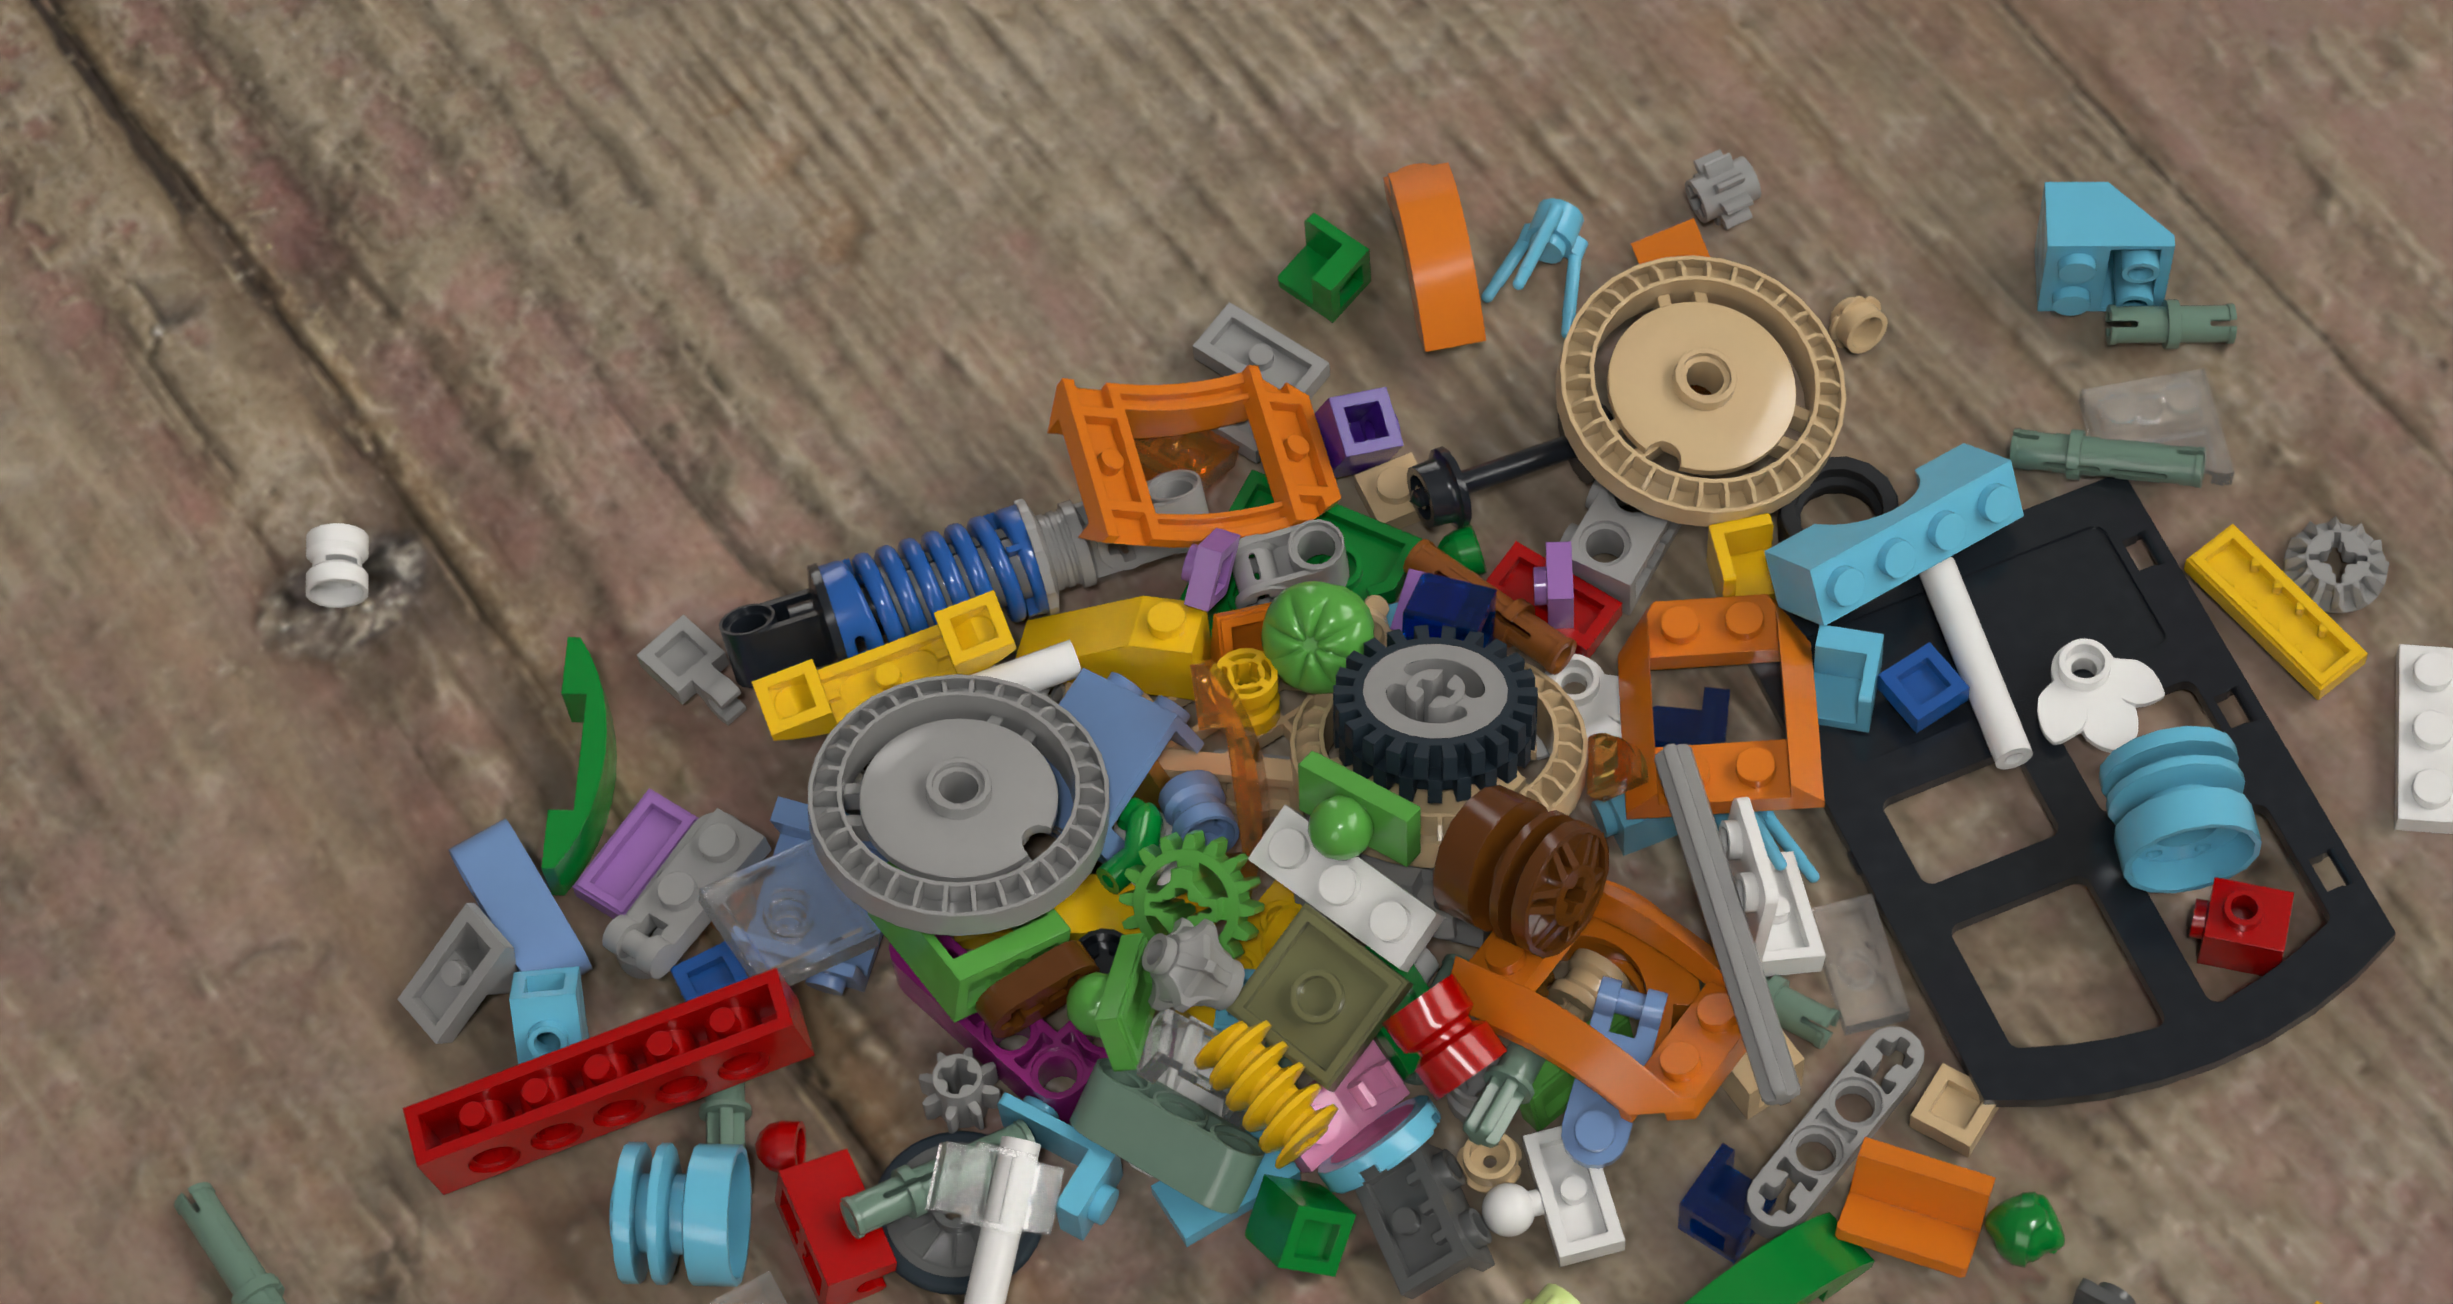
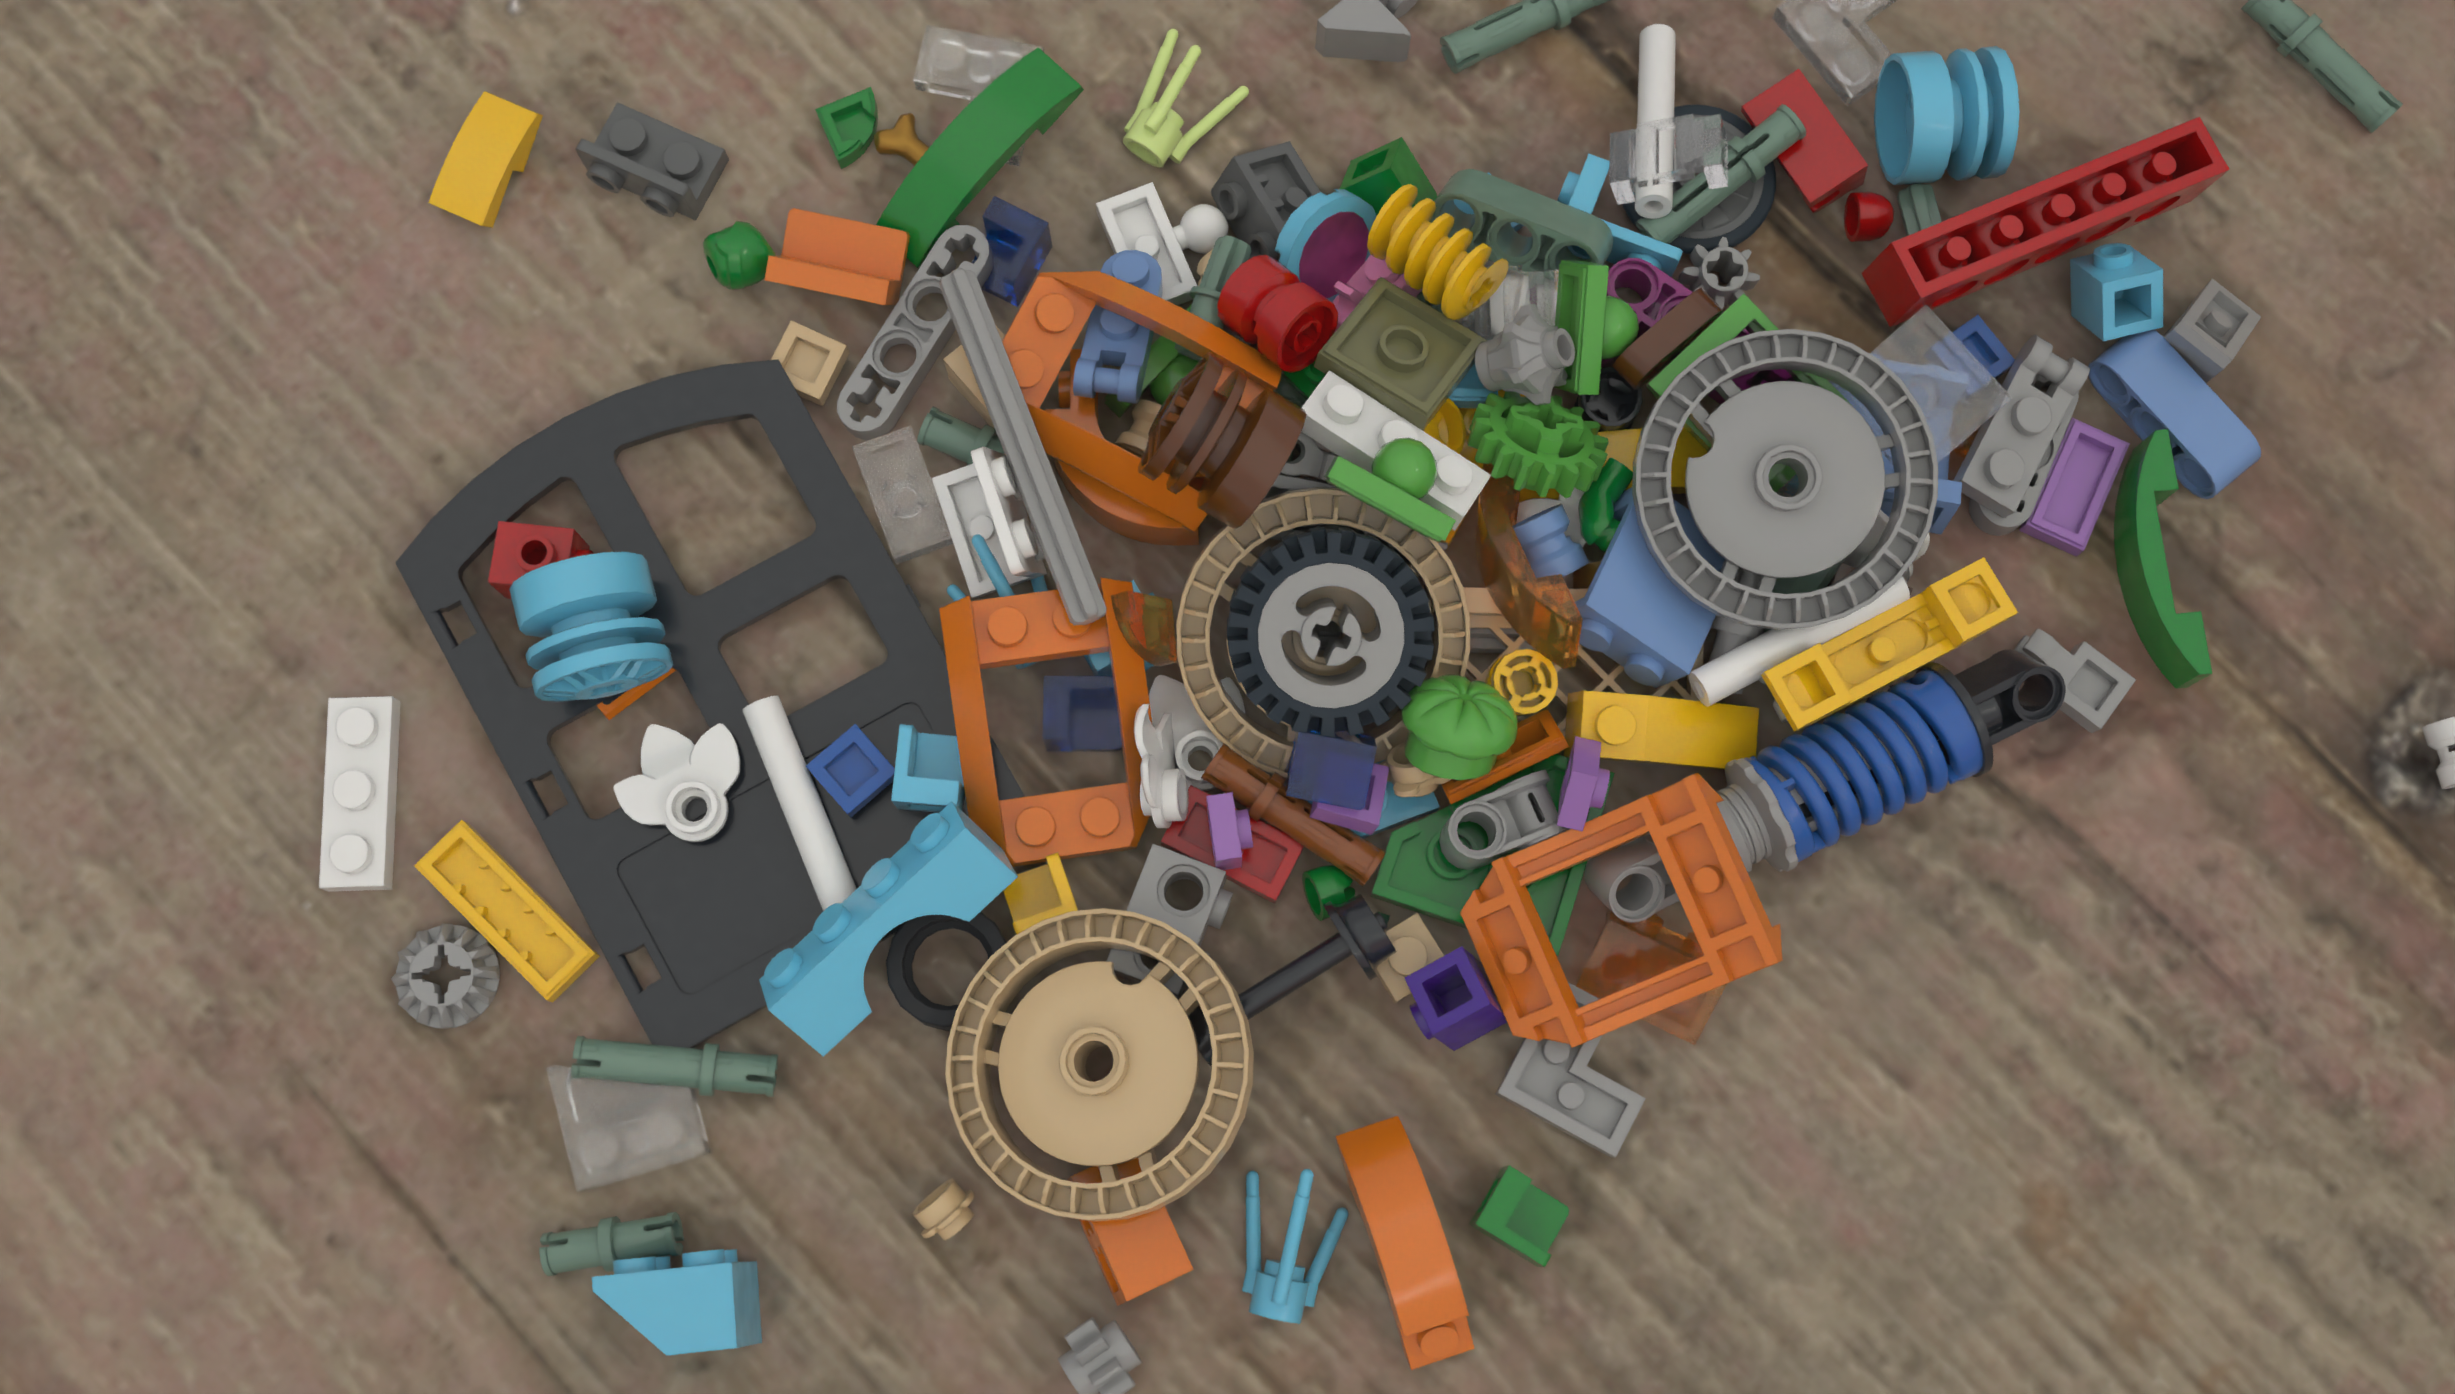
camera: 165 degrees right, 15 degrees up
none -> white plate [1134,704,1188,829]

